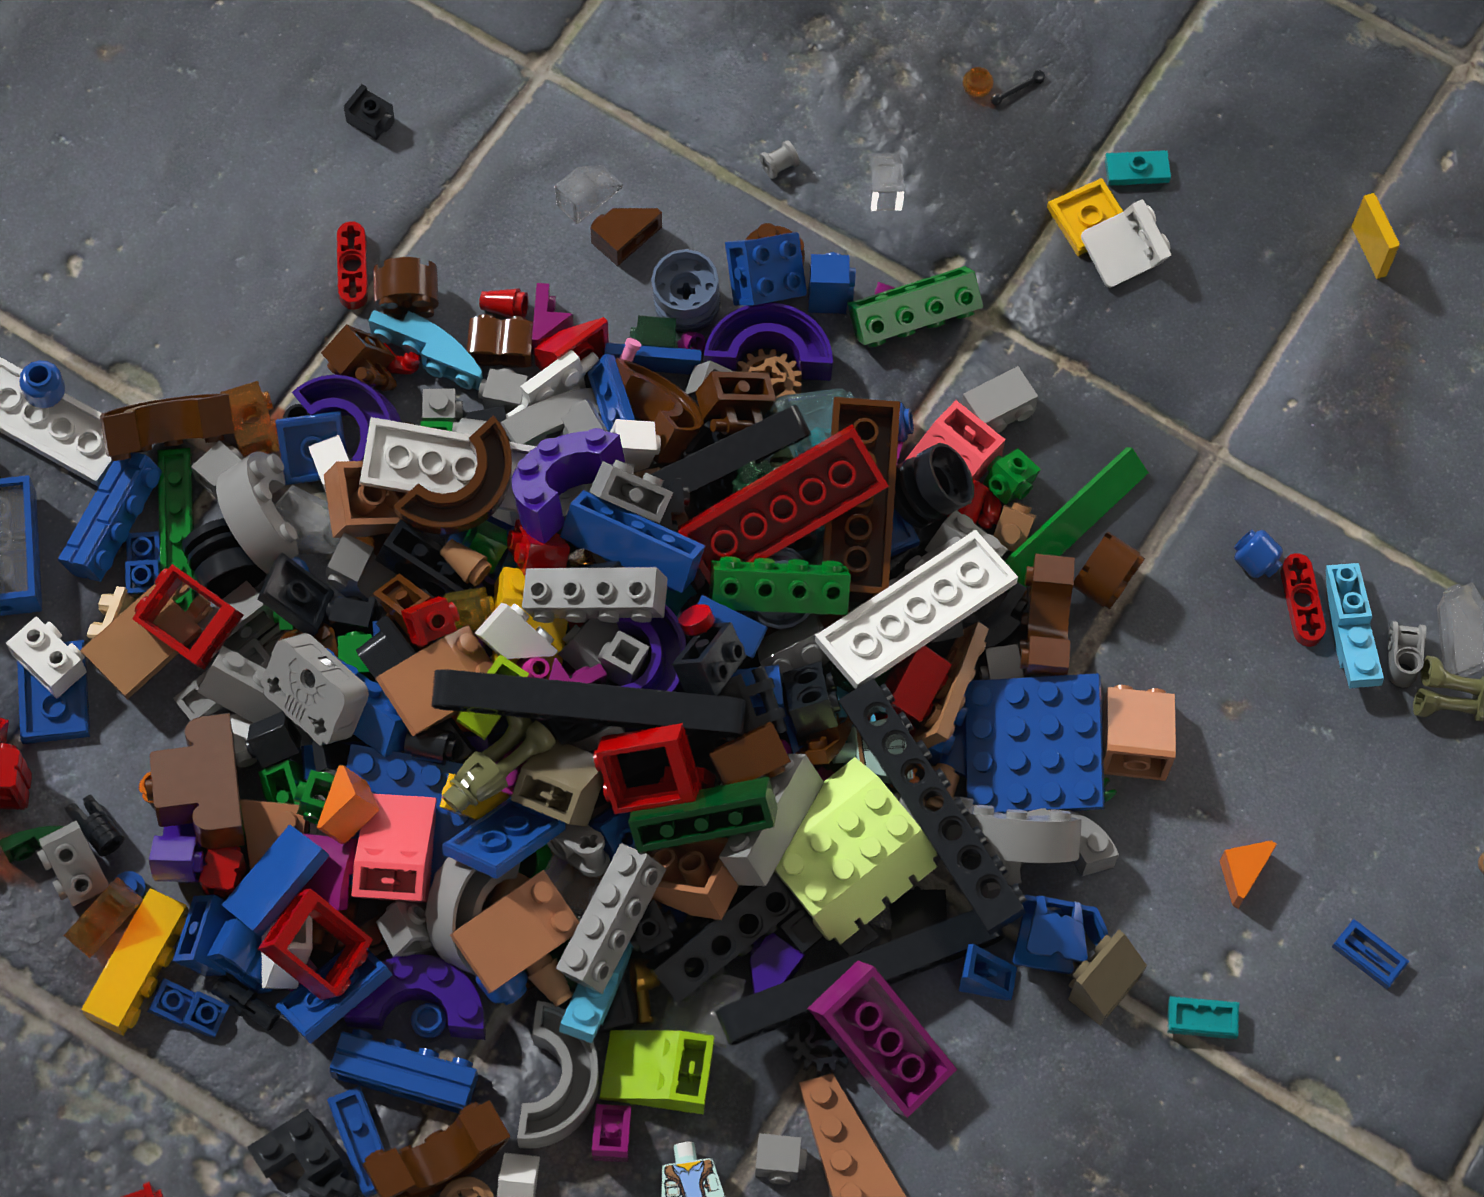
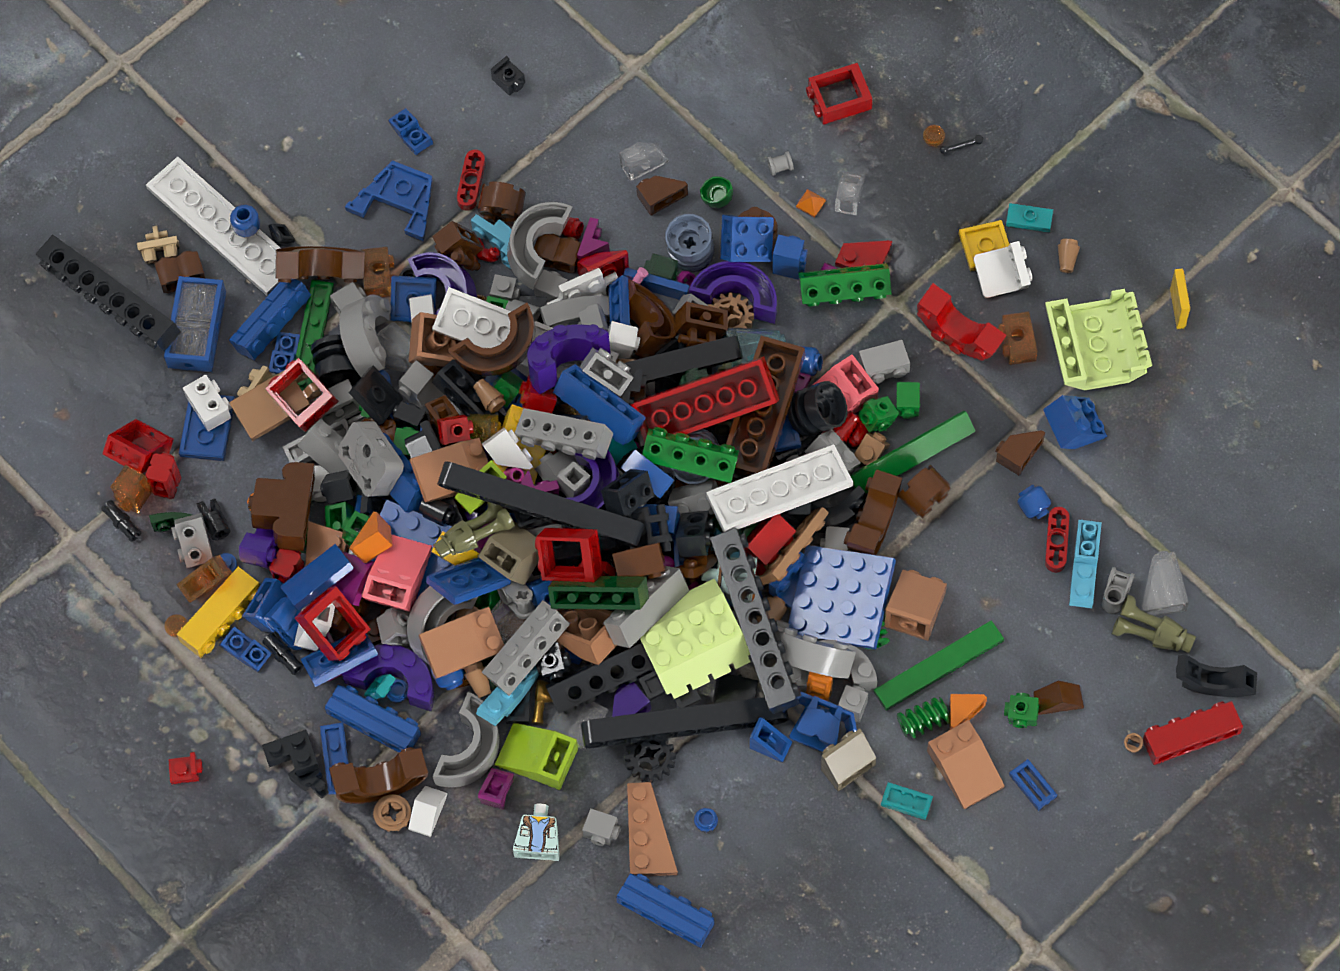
camera: 20 degrees right, 0 degrees up
red tile [678,604,715,636] -> none
magenta brick [808,961,958,1118] -> none
none -> clear orange plate [164,614,187,637]
none -> black slope [268,224,296,243]
none -> blue wing [345,160,433,241]
none -> teal plate [364,674,396,699]
none -> blue slope [388,108,433,155]
none -> light grey brick [507,202,573,290]
none -> blue plate [694,808,718,832]
none -> green hair [700,176,733,209]
none -> orange slope [796,189,826,217]
none -> red window [806,63,873,124]
none -> orange slope [806,672,833,707]
none -> red wing [835,240,892,268]
none -> light grey brick [838,685,868,723]
none -> green tile [874,620,1004,711]
none -> green brick [896,382,920,419]
none -> green piece [897,697,950,738]
none -> red brick [917,283,1007,361]
none -> nougat slope [927,720,1004,809]
none -> reddish brown slope [995,430,1045,476]
none -> clear orange brick [998,311,1037,365]
none -> green brick [1004,693,1039,728]
none -> reddish brown slope [1033,680,1084,715]
none -> blue slope [1043,395,1107,449]
none -> yellowish green slope [1045,289,1152,390]
none -> medium nougat cone [1058,239,1080,273]

